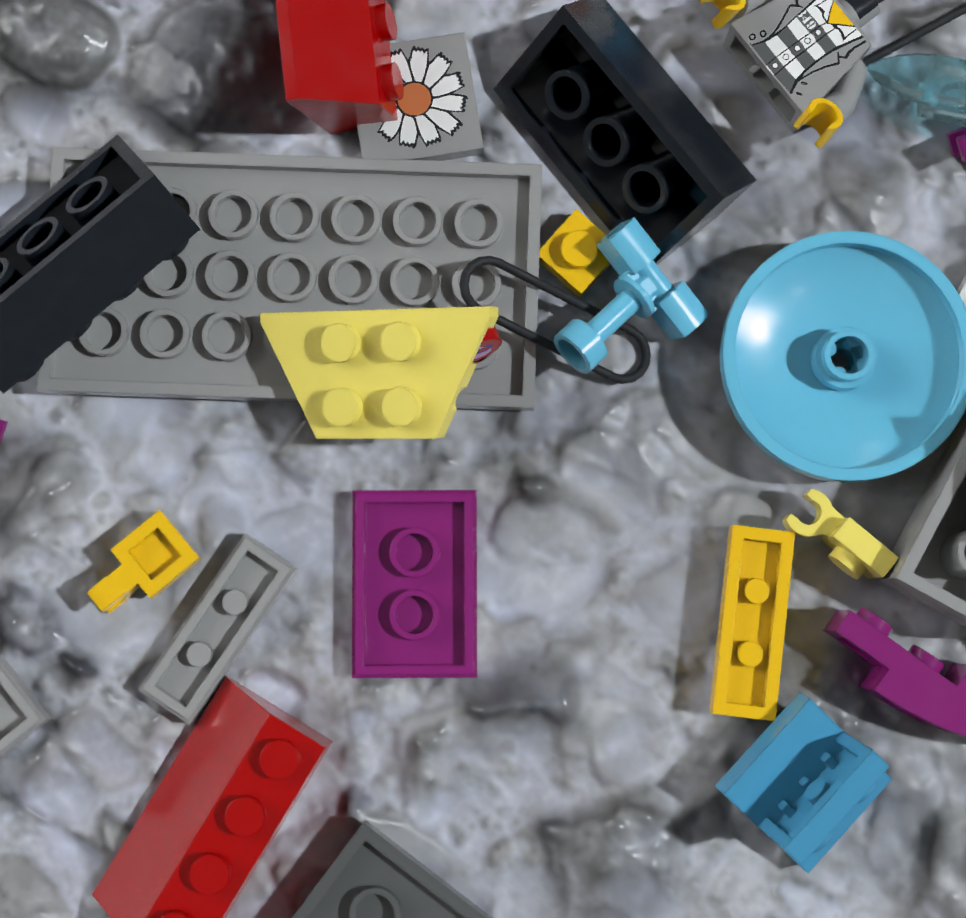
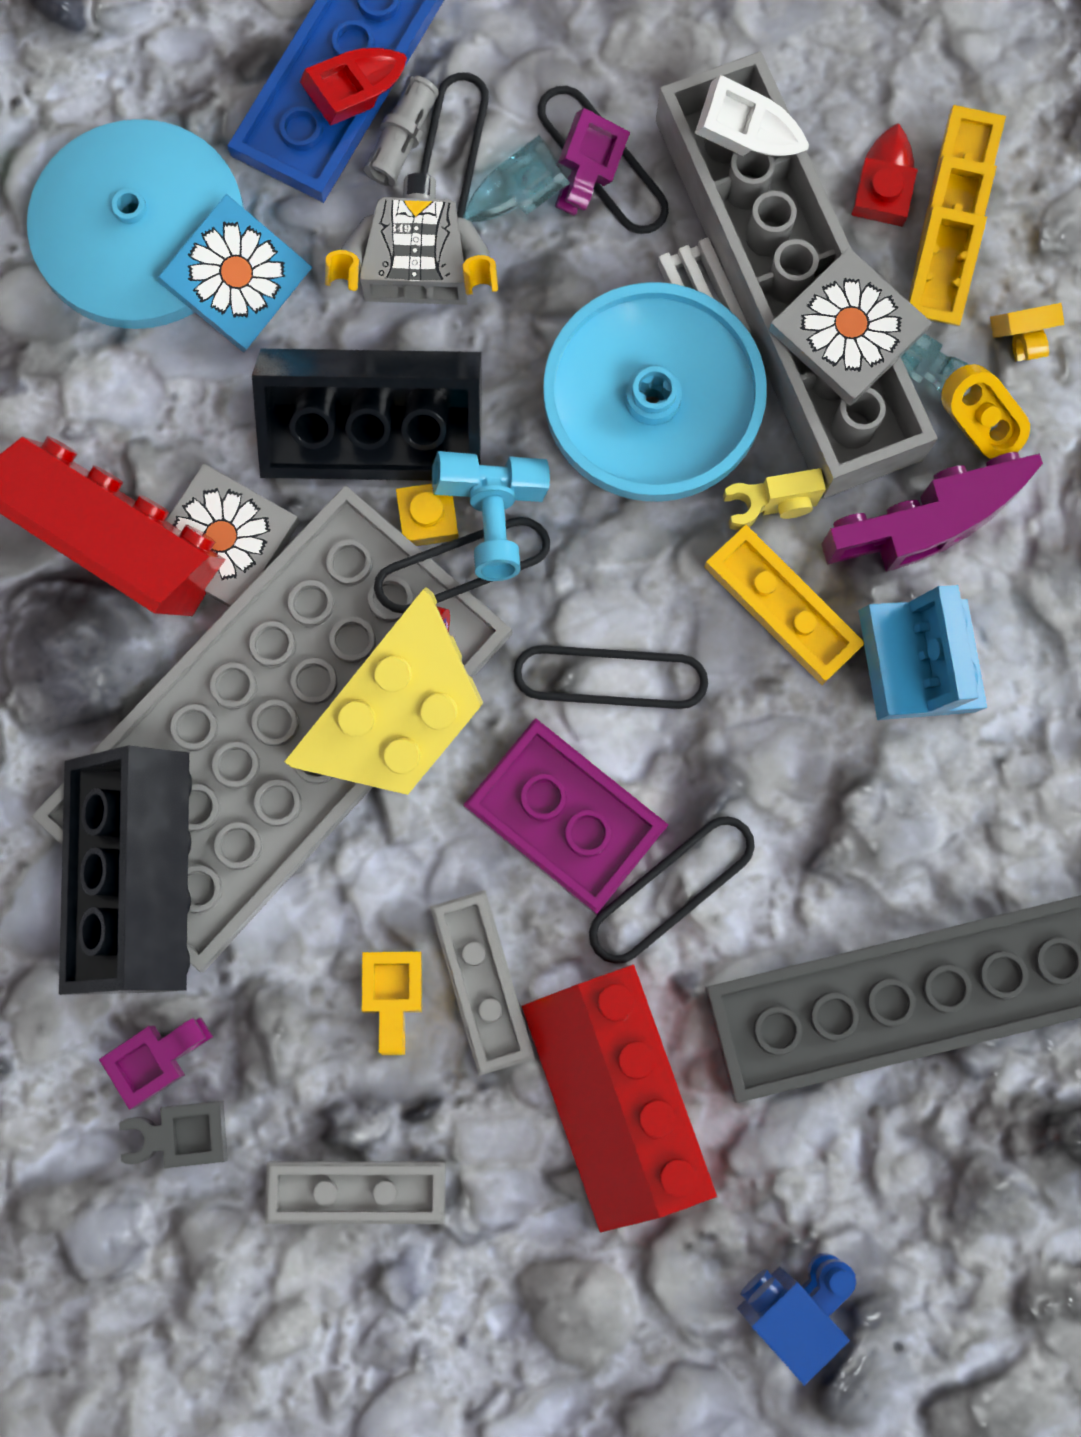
camera: 55 degrees left, 5 degrees down
none -> black piece [513,645,709,709]
none -> black piece [589,816,755,964]

